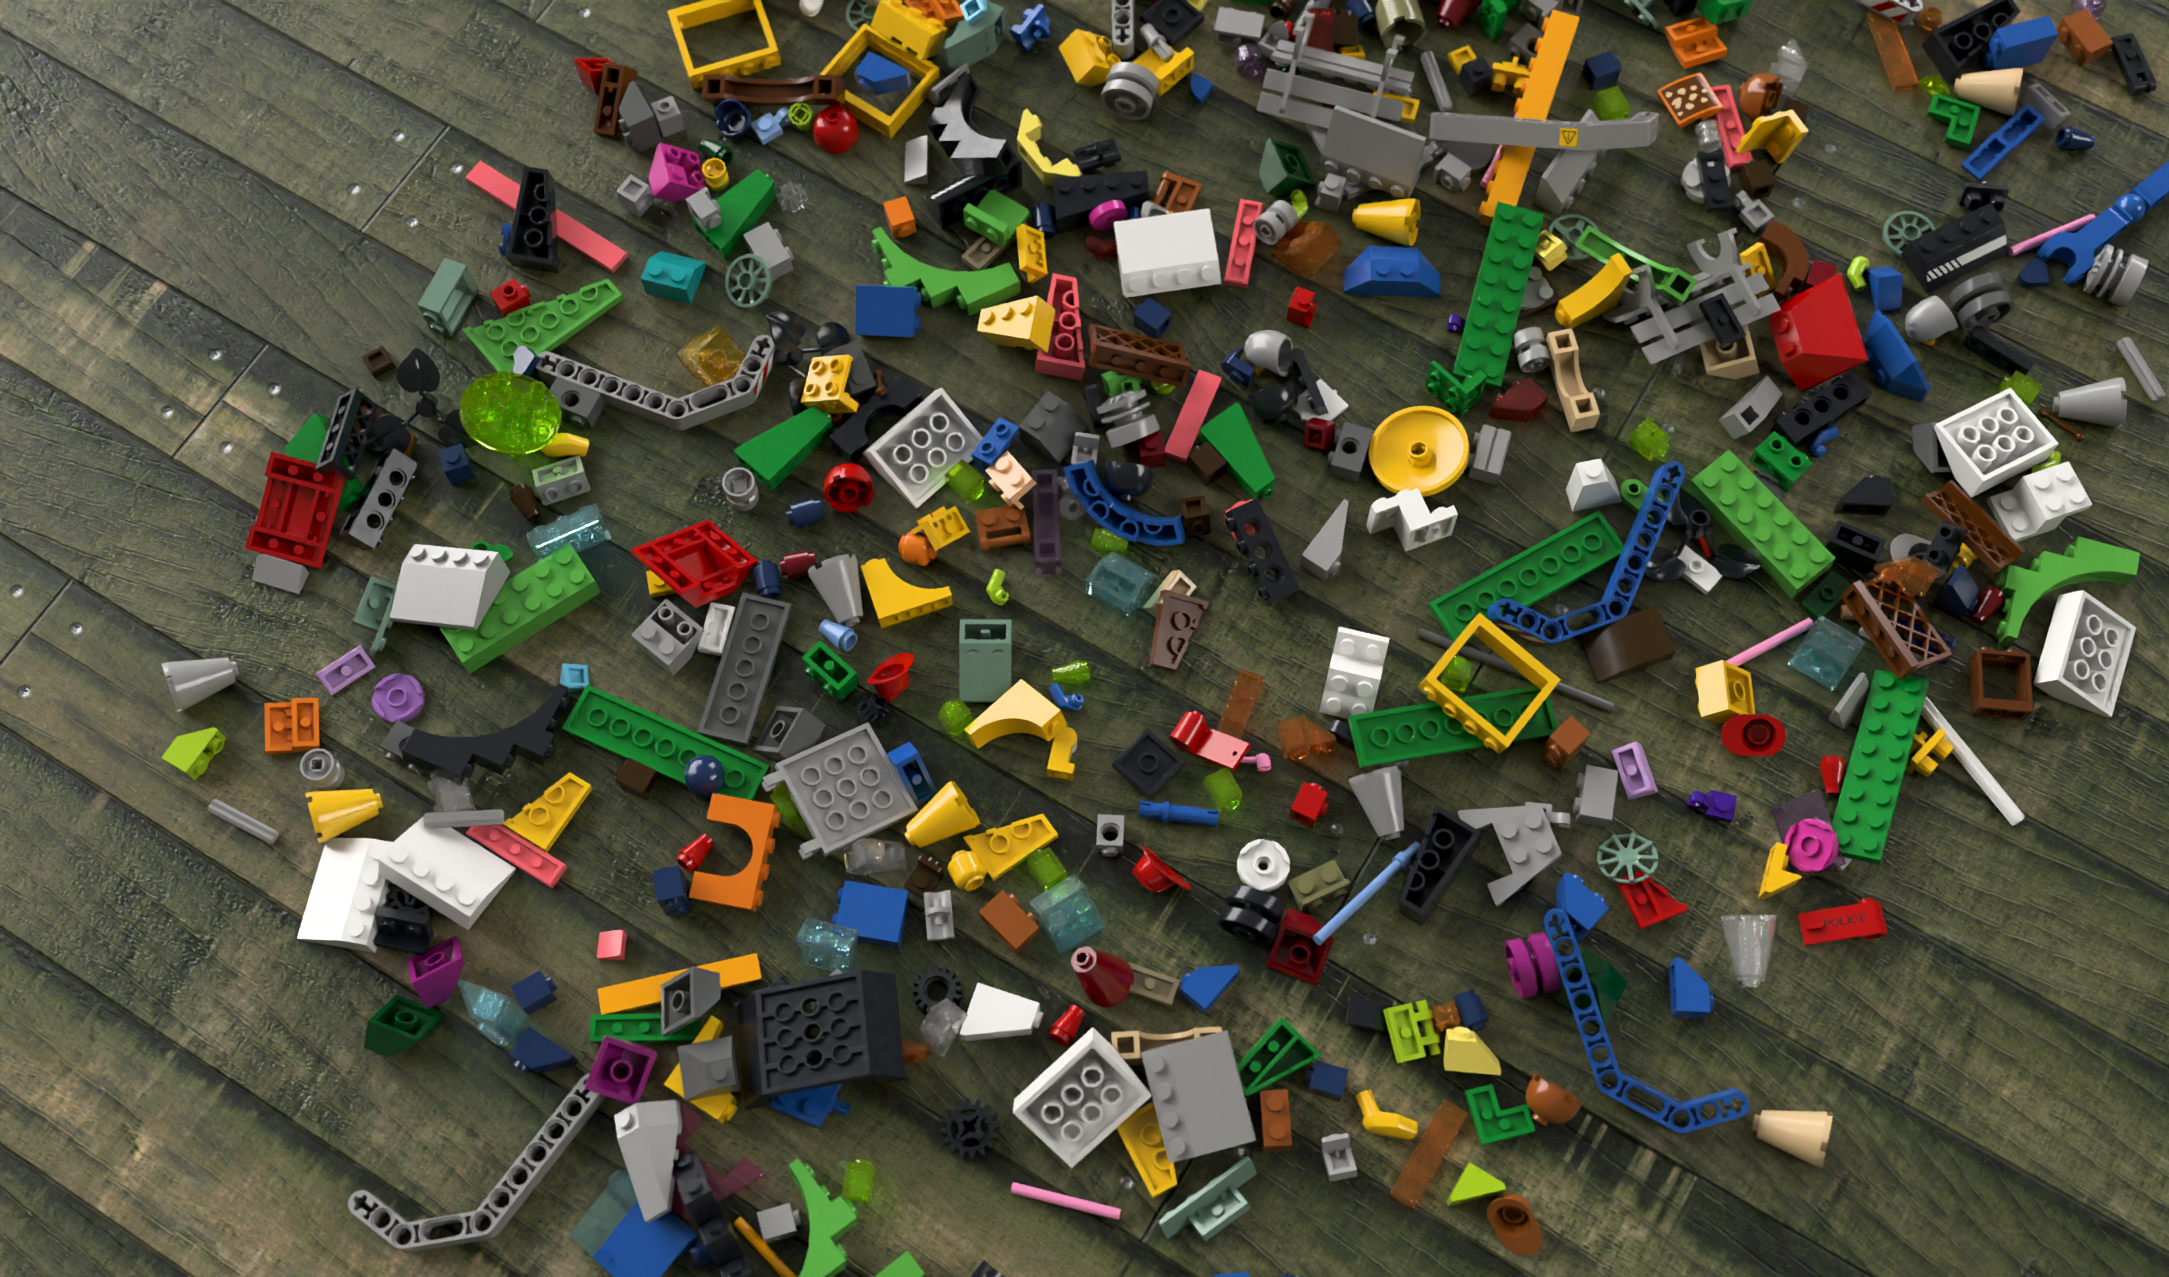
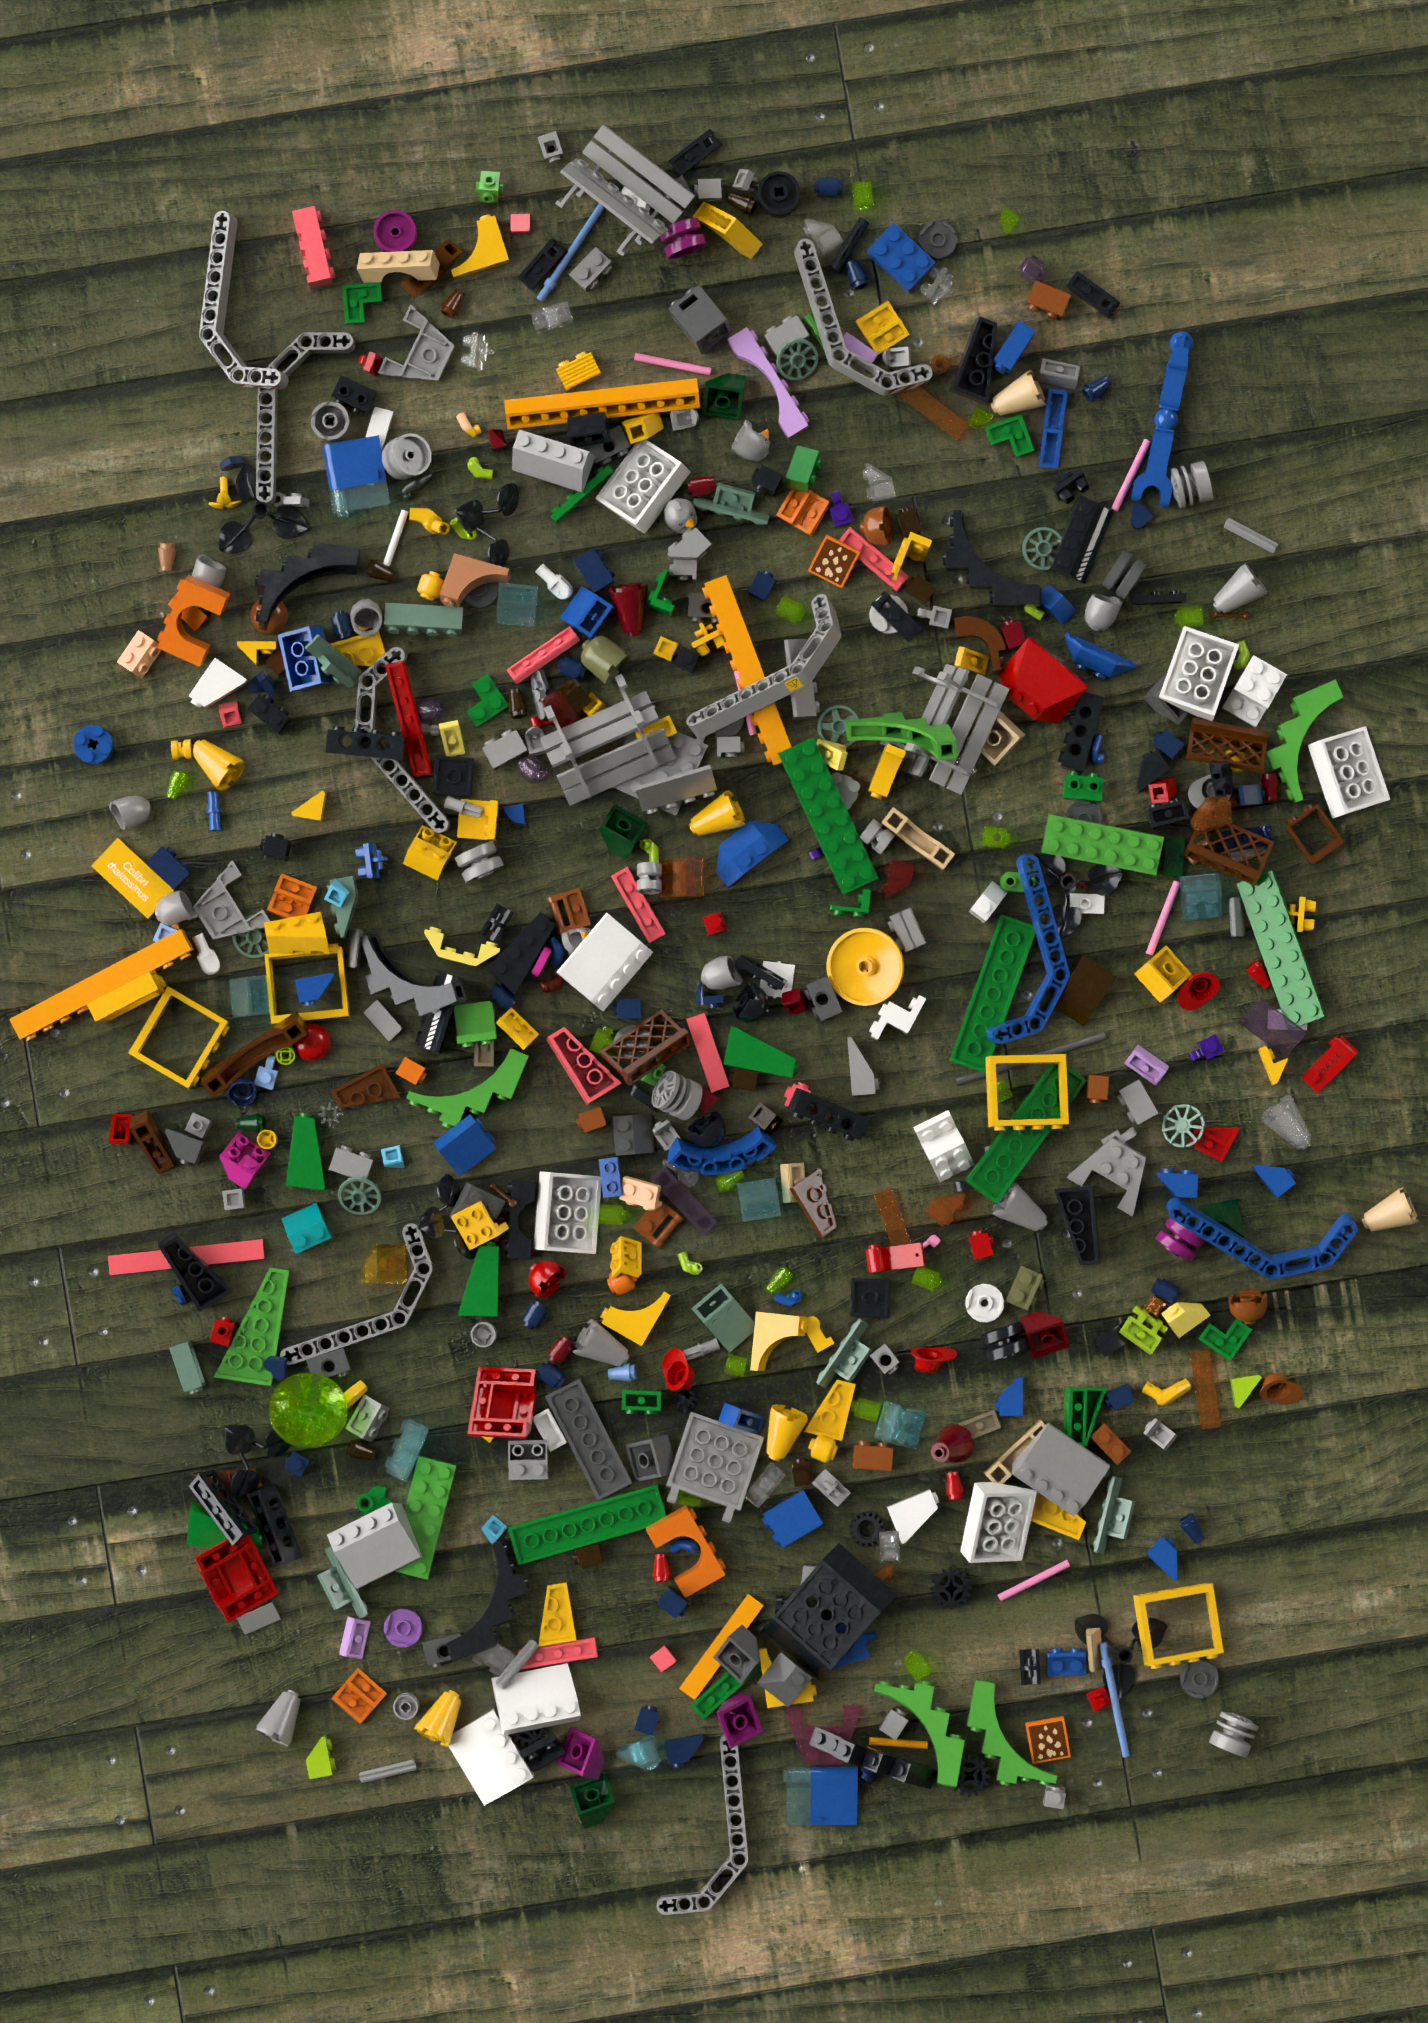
camera: 35 degrees left, 20 degrees up
dark brown tile [361,345,396,379] -> none
light grey wedge [614,1100,682,1223] -> none
dark blue hair [684,755,725,797] -> none
light grey brick [686,187,722,232] -> none
clear light blue bracket [796,917,859,973] -> none
yellow wedge [977,296,1055,353] -> none
blue pin [1138,800,1219,827] -> none
medium blue bar [1313,841,1421,945] -> none
light grey brick [1314,173,1346,213] -> none
light grey axle [1420,51,1453,113] -> none
clear wheel [1695,120,1724,153] -> none
black plate [1698,293,1746,348] -> none
light grey slope [1718,375,1782,439] -> none
dark pink tile [1785,818,1839,872] -> none
white axle [1921,696,2025,826] -> none
none -> clear light blue slope [229,975,270,1018]
none -> reddish brown wing [331,1063,401,1108]
none -> medium azure slope [381,1145,405,1168]
none -> dark orange brick [576,1107,608,1133]
none -> clear neon green brick [589,1026,614,1055]
none -> blue arm [669,1537,699,1554]
none -> light grey axle [683,1338,720,1361]
none -> sand green bracket [816,1318,873,1389]
none -> dark purple plate [829,491,854,527]
none -> black arch [943,510,1041,608]
none -> red brick [1148,778,1178,804]
none -> dark blue brick [1153,729,1184,760]

